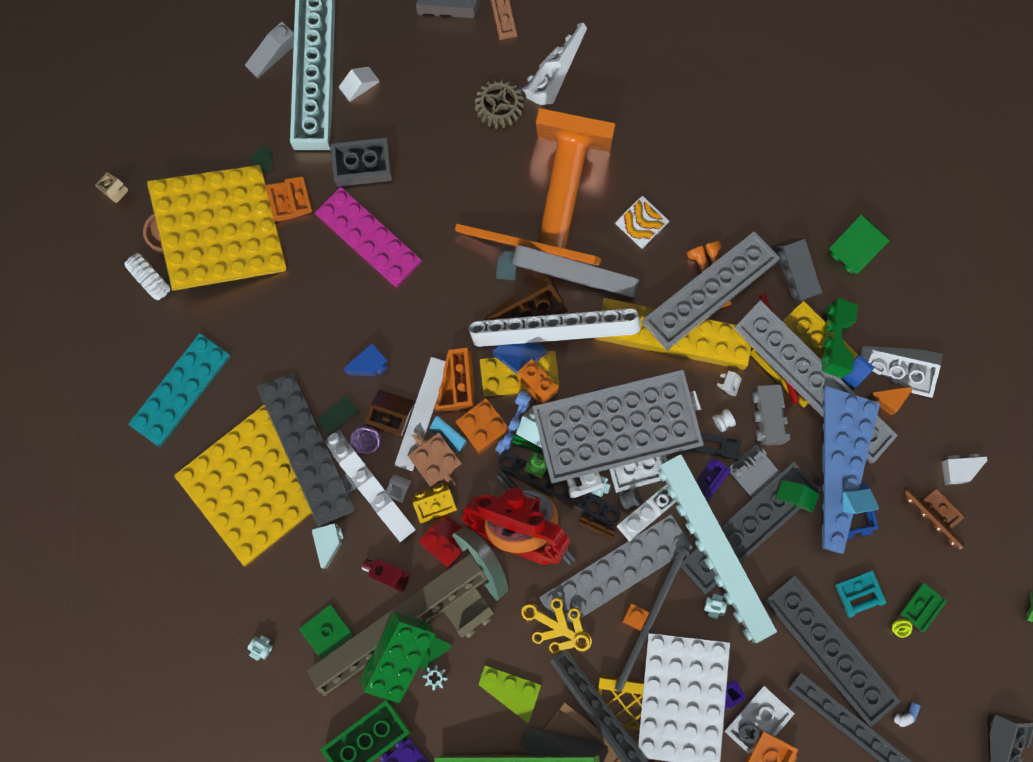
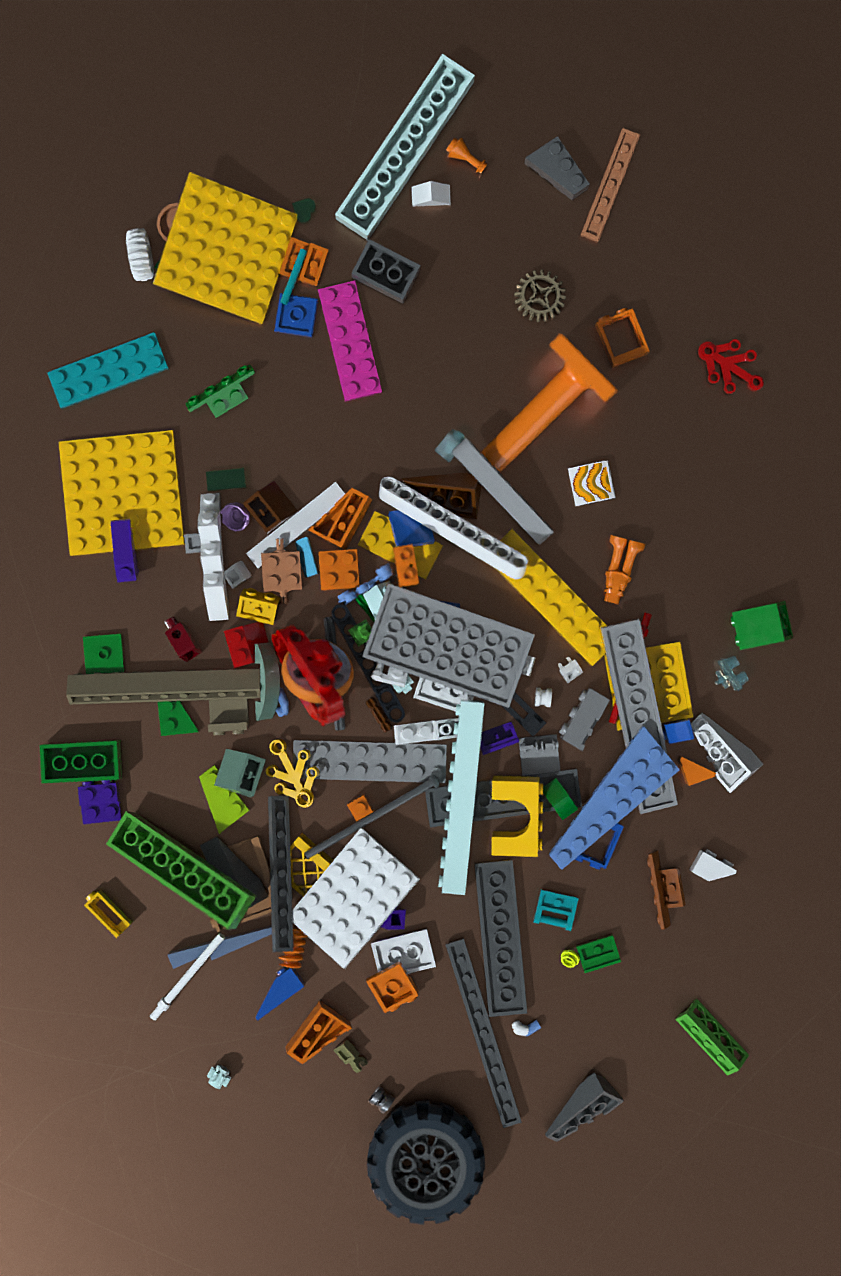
camera: 35 degrees right, 10 degrees up
tan slope [95,172,128,203] -> none
light grey slope [245,22,294,79] -> none
light aqua gear [248,635,273,660] -> none
dark grey plate [257,373,354,526] -> none
light aqua slope [312,524,344,569] -> none
blue slope [343,344,389,376] -> none
green brick [359,611,435,704] -> none
light aqua gear [423,665,448,691] -> none
orange tile [455,224,601,266] -> none
white wedge [517,23,587,105] -> none
dark grey wheel [619,487,642,511] -> none
light grey plate [641,232,780,351] -> none
light aqua gear [703,594,727,619] -> none
dark grey bush [738,723,759,743] -> none
dark grey wedge [773,238,822,301] -> none
green arch [821,298,858,379] -> none
medium azure slope [843,489,879,513] -> none
none -> dark purple slope [111,519,139,582]
none -> green bracket [185,364,255,418]
none -> sand green slope [214,749,265,797]
none -> blue tile [274,293,318,338]
none -> medium blue arm [276,688,289,717]
none -> teal bar [280,248,307,305]
none -> orange piece [446,137,487,173]
none -> yellow arch [492,776,543,857]
none -> orange window [595,308,650,368]
none -> red plant [698,339,764,394]
none -> clear light blue hips [714,656,749,691]

